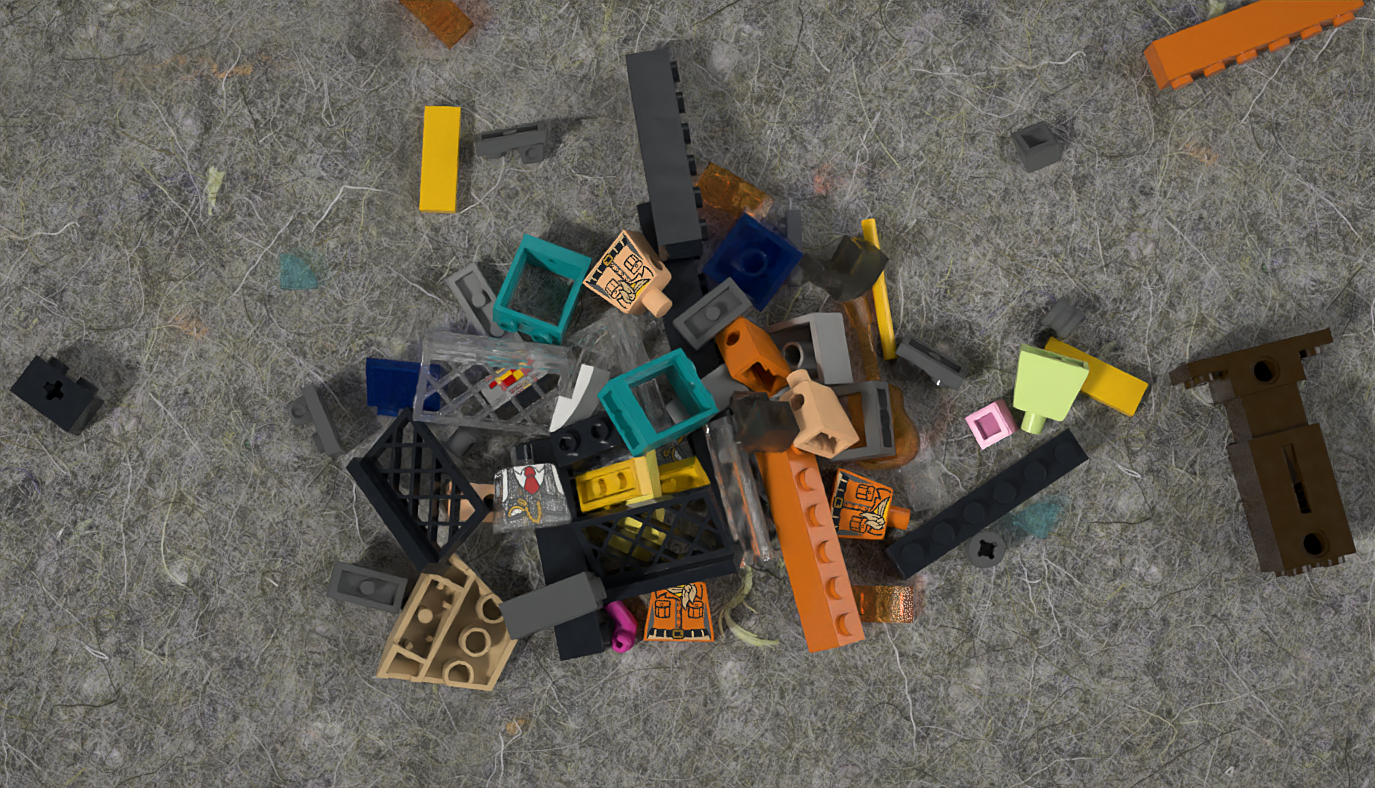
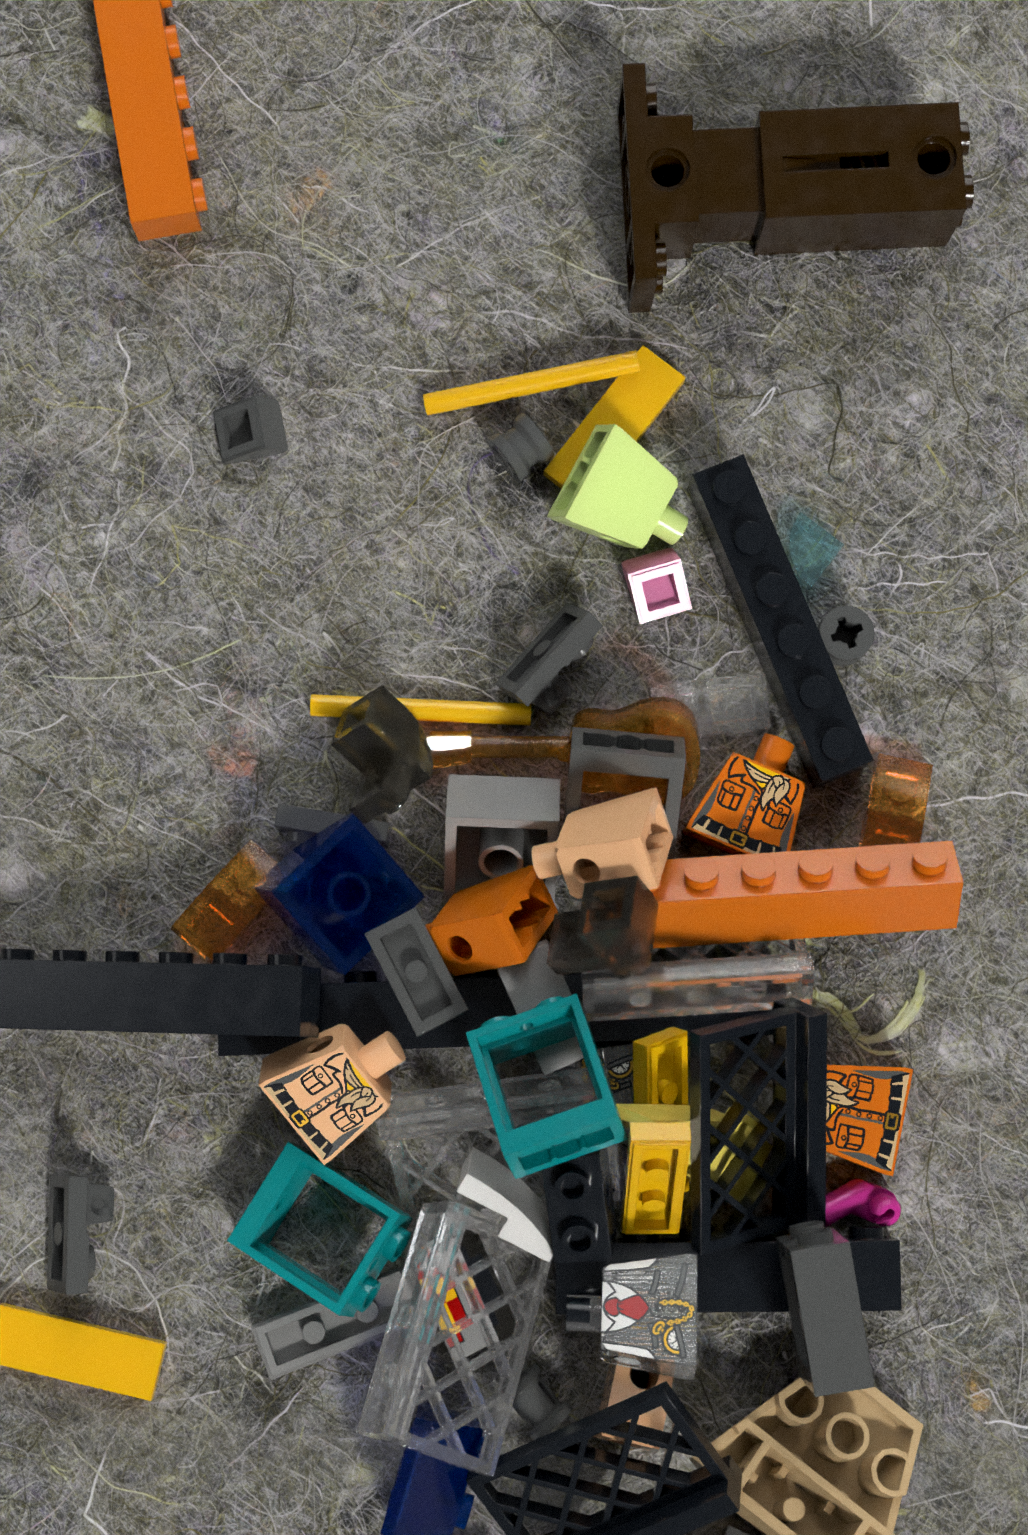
camera: 80 degrees left, 0 degrees up
none -> yellow bar [423,350,640,416]

